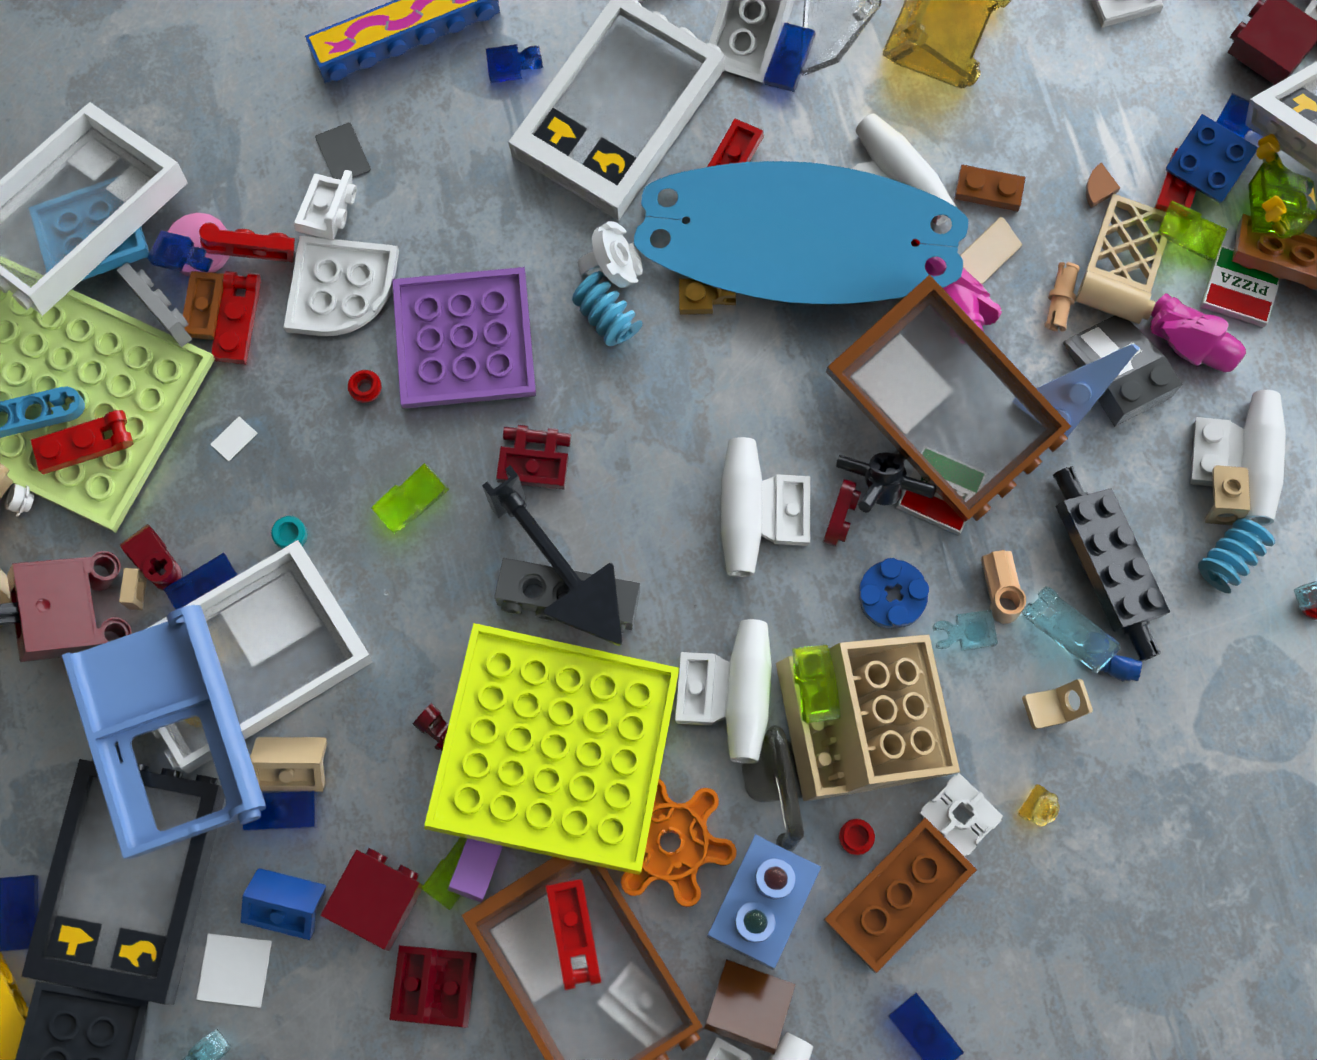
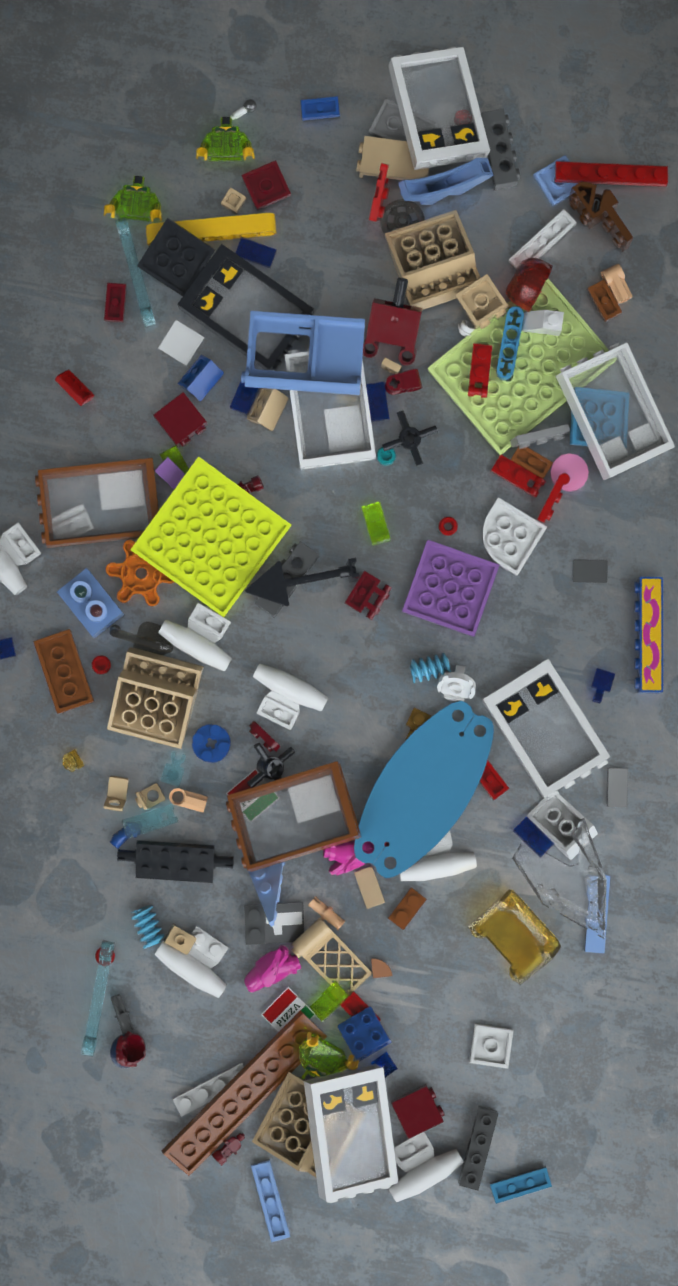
camera: 120 degrees right, 10 degrees up
clear blue plate [147,231,213,272] -> none
white sticker [210,416,258,461] -> none
white bracket [294,170,357,240] -> none
dark red slope [389,945,477,1028] -> none
red plate [546,879,601,991] -> none
tile [704,959,796,1055] -> none
clear neon green slope [792,644,841,723] -> none
white piece [920,773,1003,857] -> none
none -> tan bracket [135,783,166,810]
none -> black bar [382,410,438,466]

